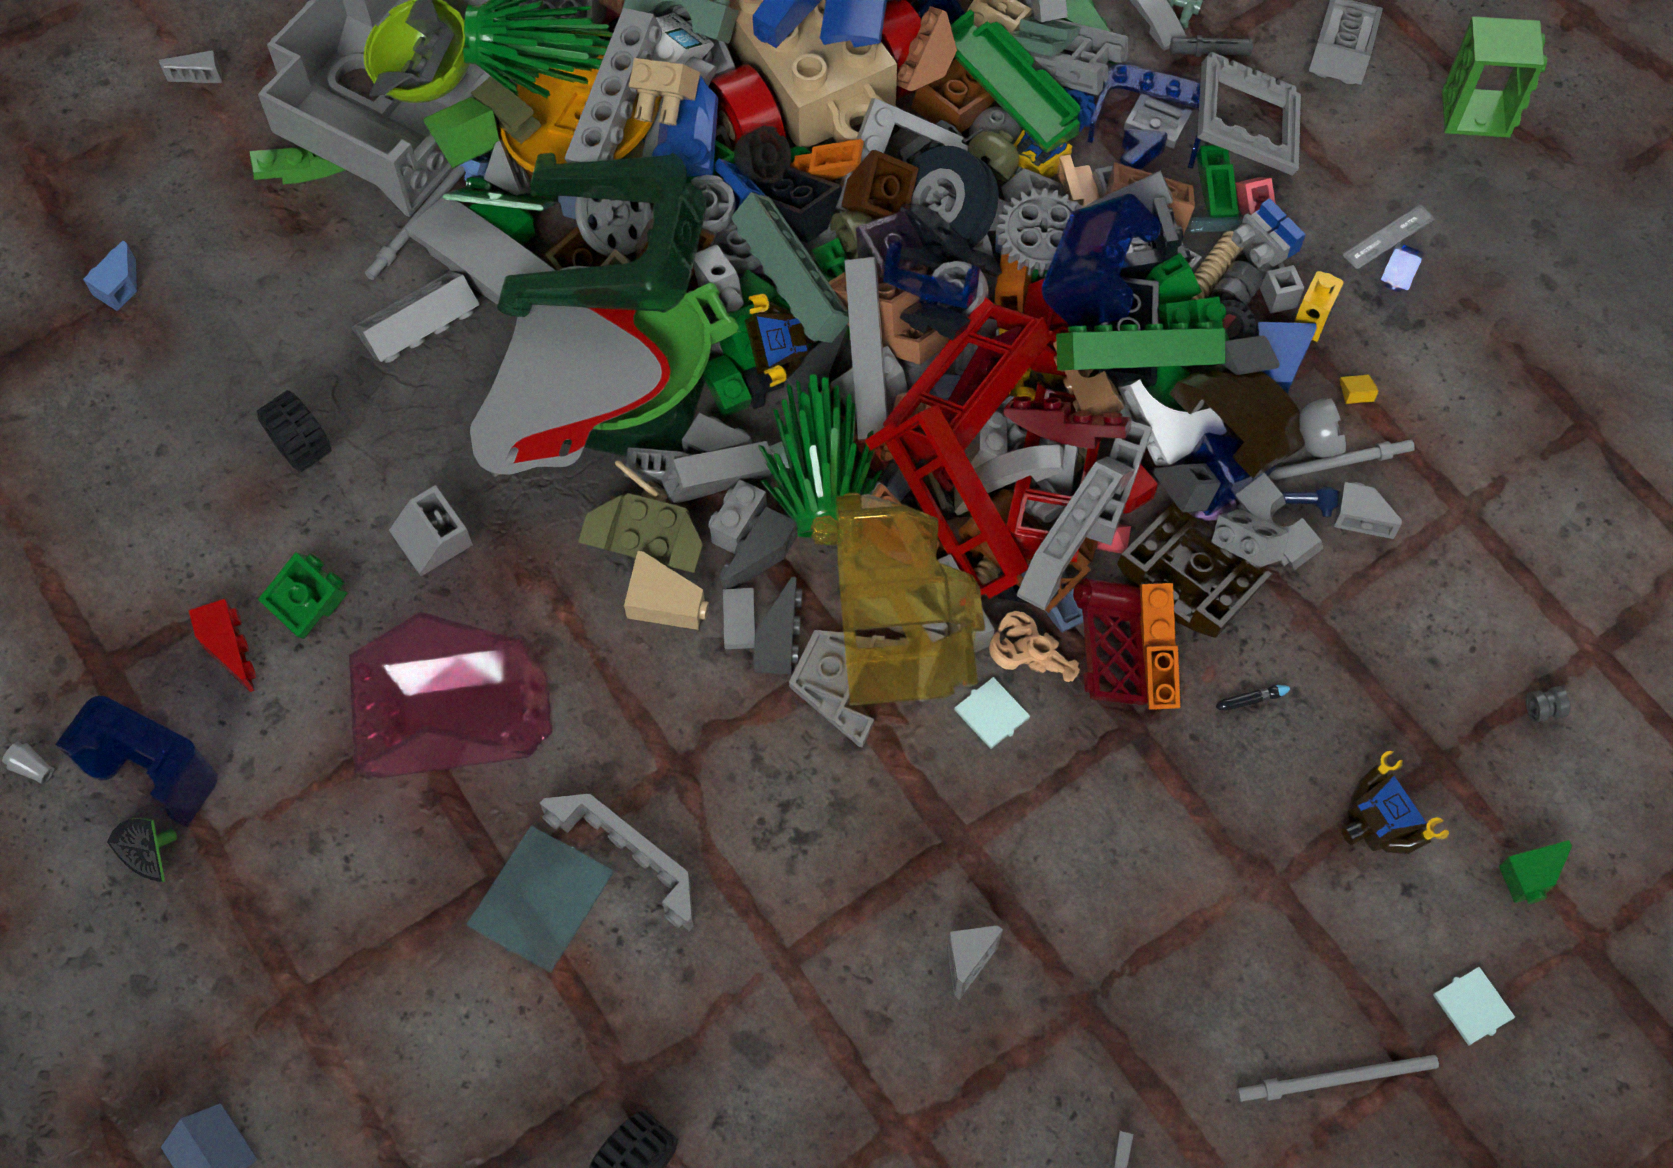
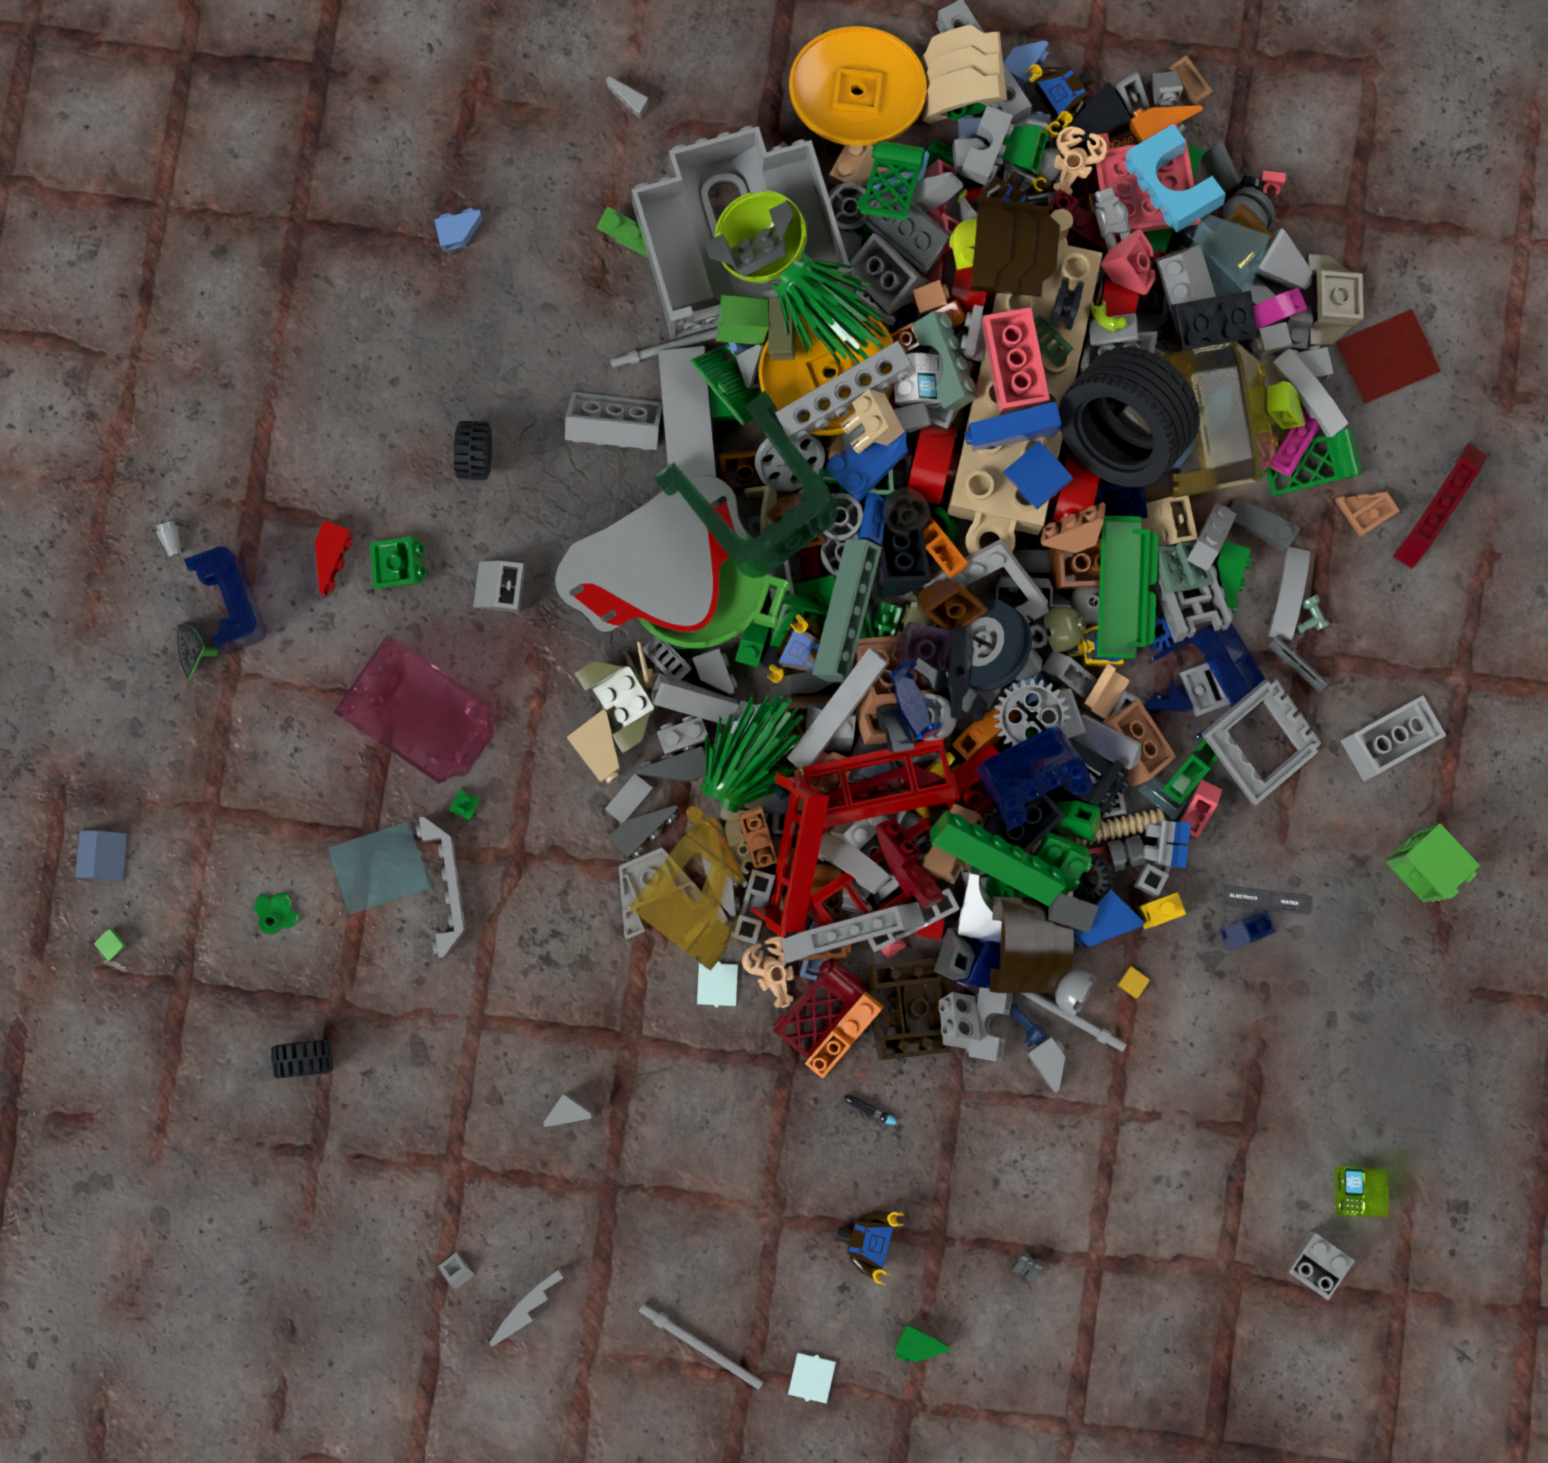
camera: 40 degrees right, 20 degrees up
light grey torso [691,245,744,312] -> none
none -> green plate [254,892,300,935]
none -> green tile [449,790,481,821]

